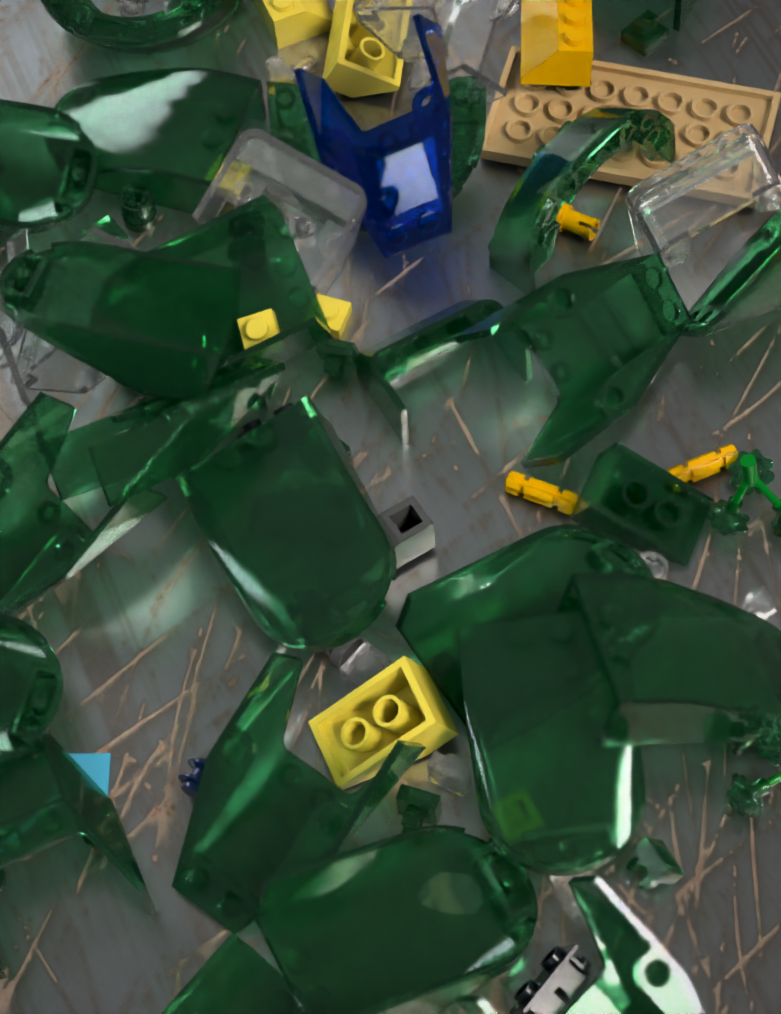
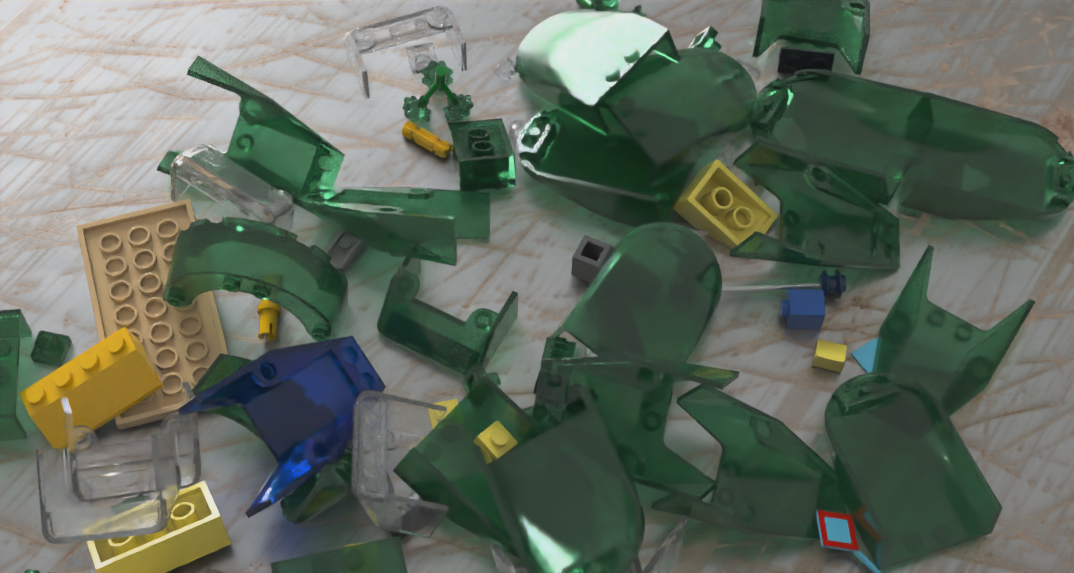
camera: 130 degrees left, 0 degrees up
yellow axle [505,471,579,515] -> none
none -> blue brick [780,289,825,330]
none -> light yellow slope [812,339,847,373]

